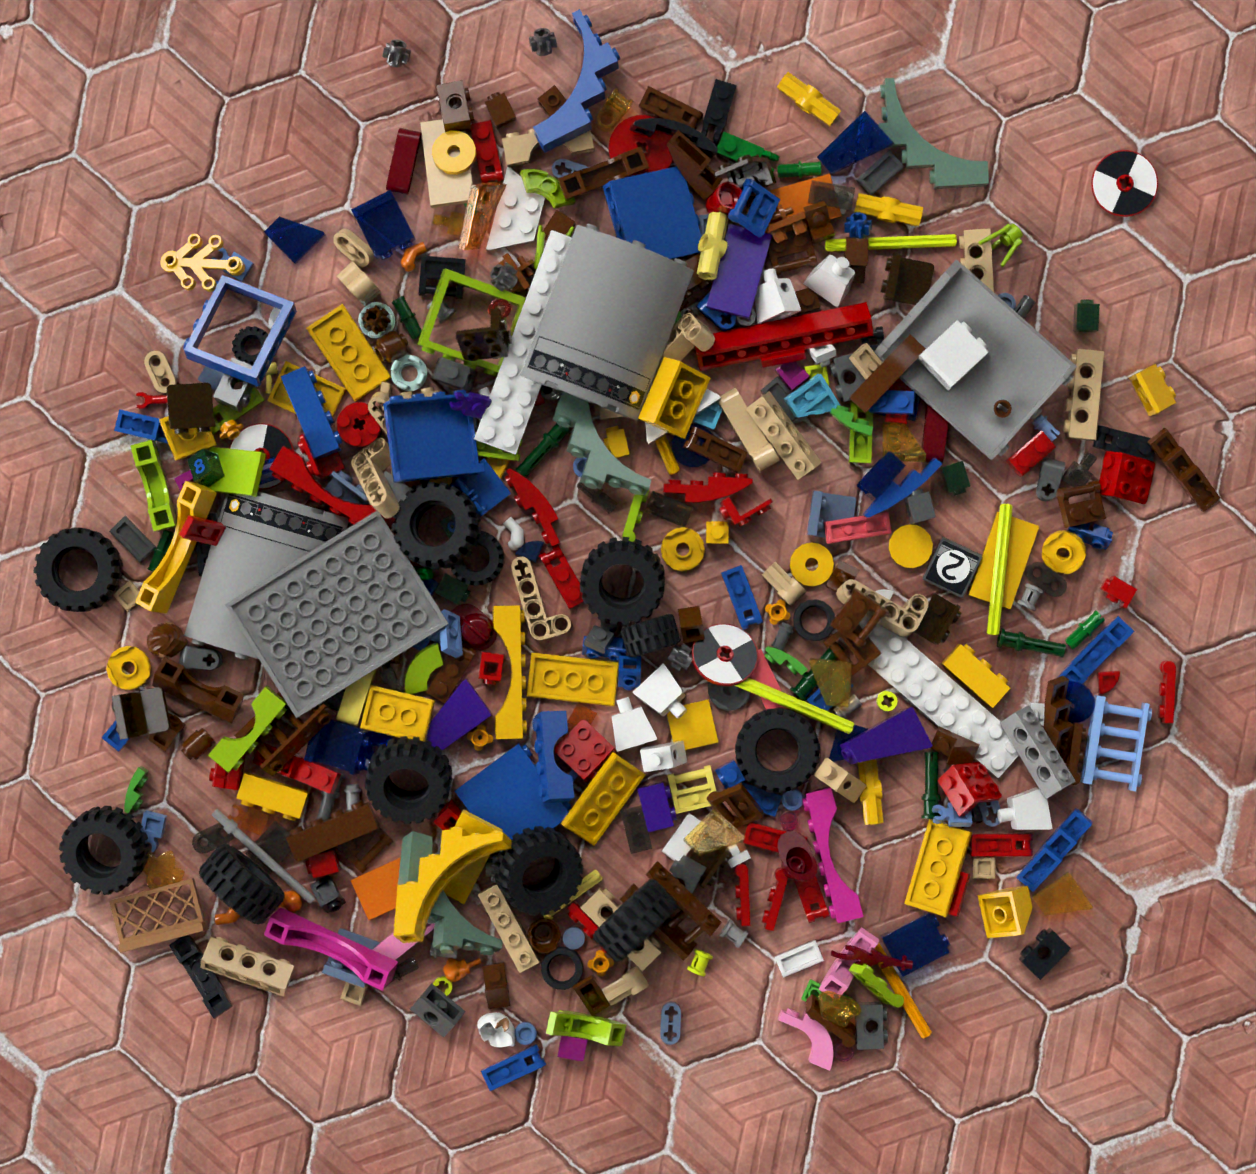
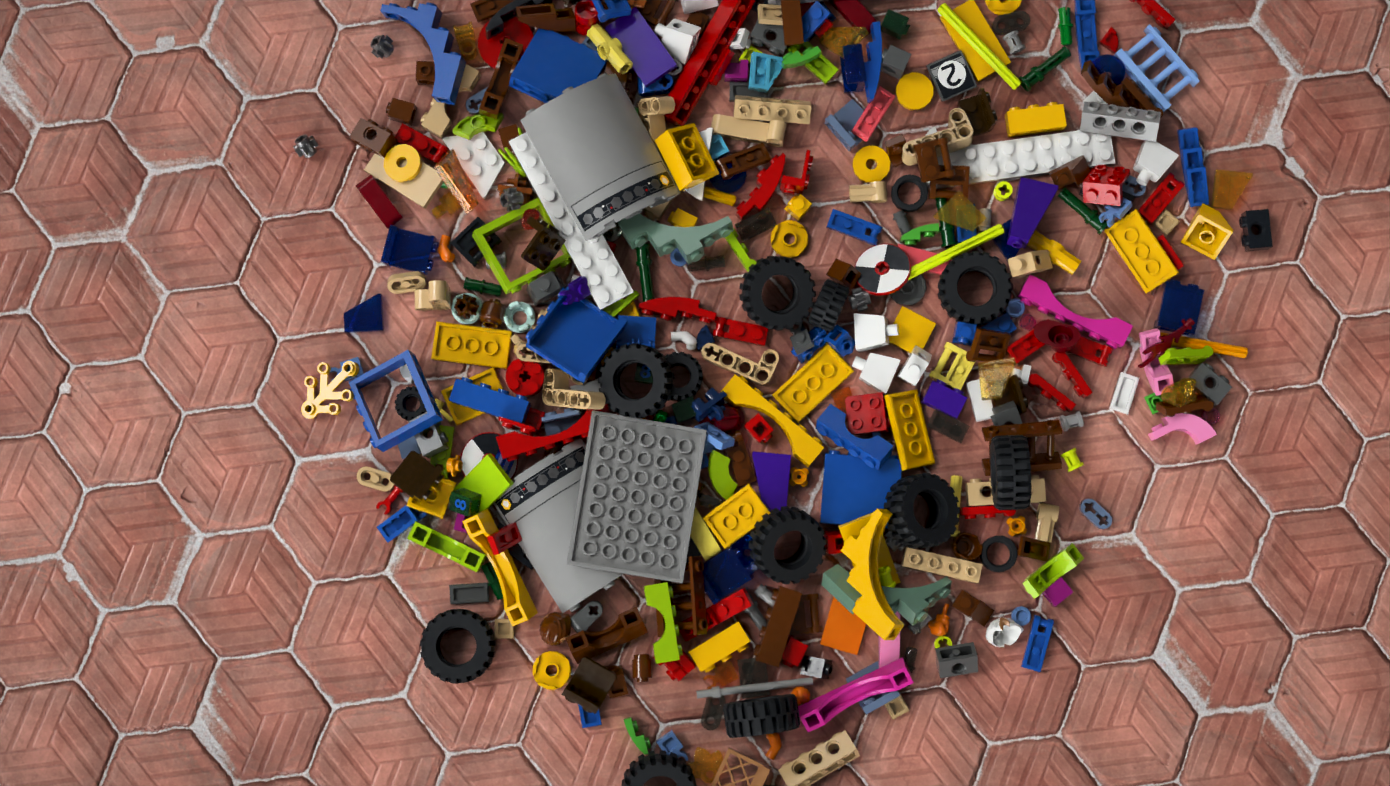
camera: 55 degrees left, 5 degrees down
sand blue tile [563,927,585,949] -> none
light orange plate [765,599,790,625] -> none
none -> dark blue hips [691,387,727,422]
none -> neon yellow bush [878,566,896,588]

